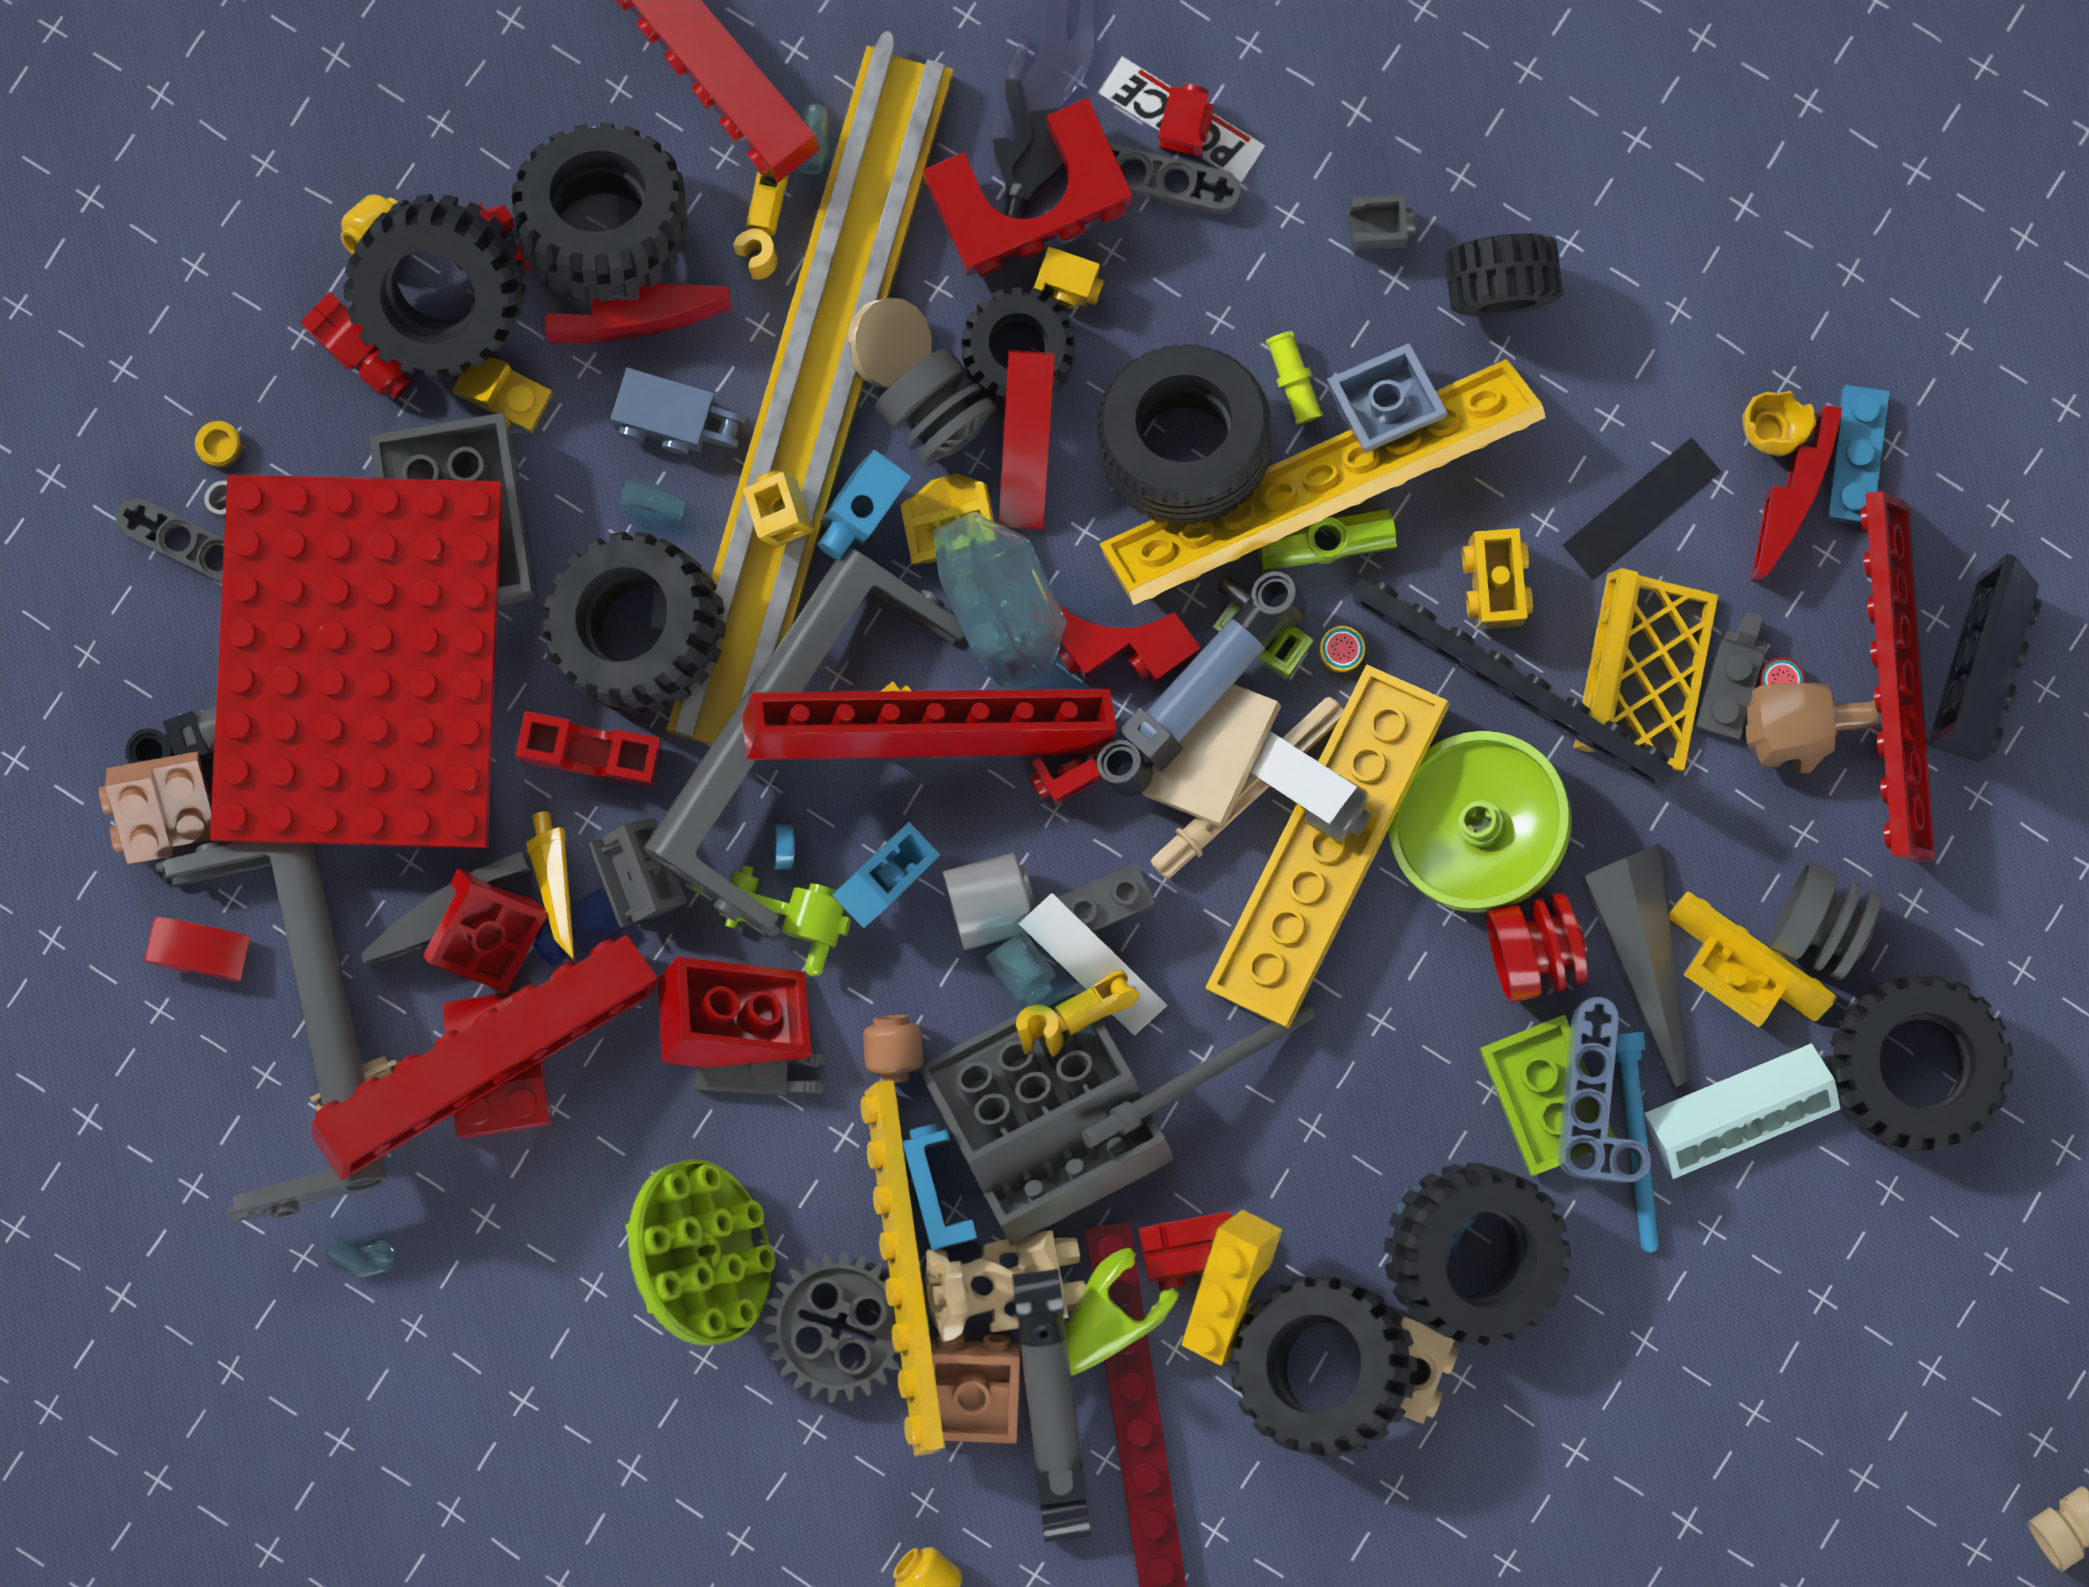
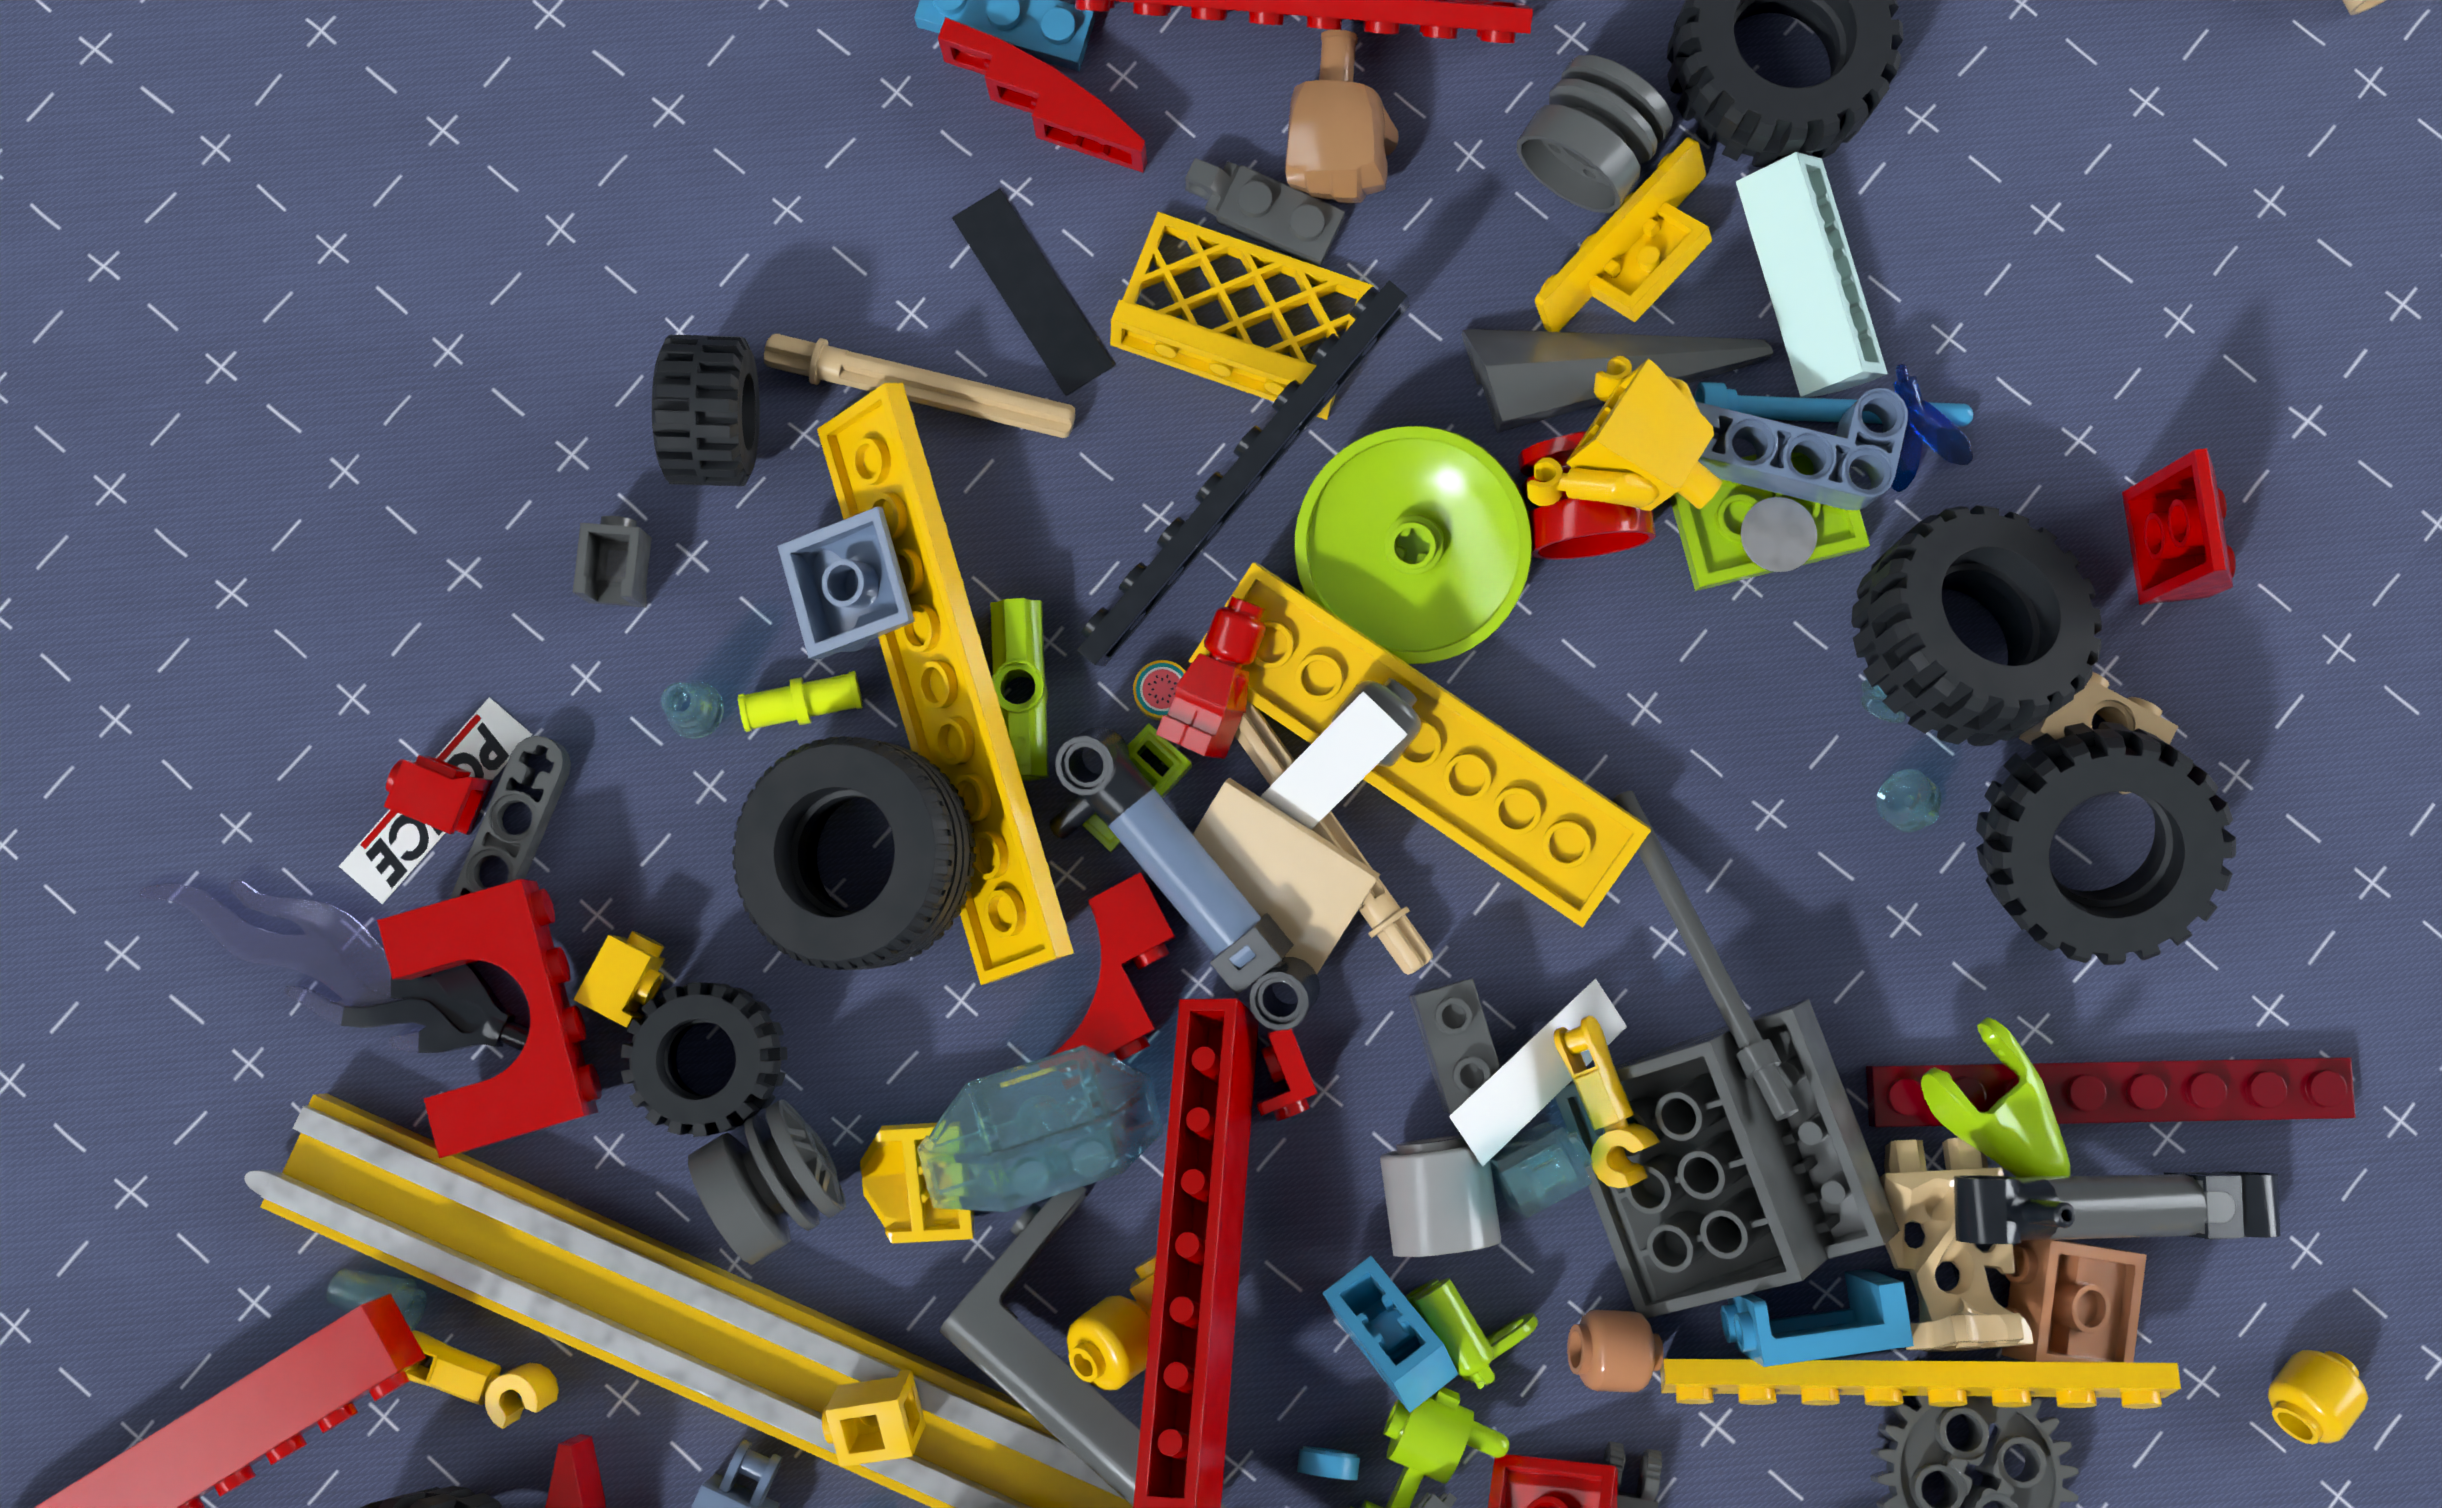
camera: 75 degrees left, 0 degrees up
dark azure torso [817,450,911,560] -> none
tan tile [848,298,932,388] -> none
red slope [998,350,1054,530] -> none
red brick [1138,1211,1231,1290] -> none
yellow arch [1181,1209,1283,1366] -> none
yellow brick [1462,528,1533,630] -> none
yellow hair [1742,391,1816,456] -> none
tile [1757,658,1805,687] -> none
none -> clear light blue cone [661,681,724,739]
none -> tan axle [764,334,1075,438]
none -> yellow head [1067,1295,1151,1390]
none -> red piece [1156,596,1266,759]
none -> lime piece [1405,1278,1538,1389]
none -> yellow torso [1527,356,1722,511]
none -> flat silver sticker [1741,497,1817,572]
none -> clear light blue tile [1876,769,1942,833]
none -> clear blue piece [1891,364,1973,492]
none -> red slope [2122,448,2236,605]

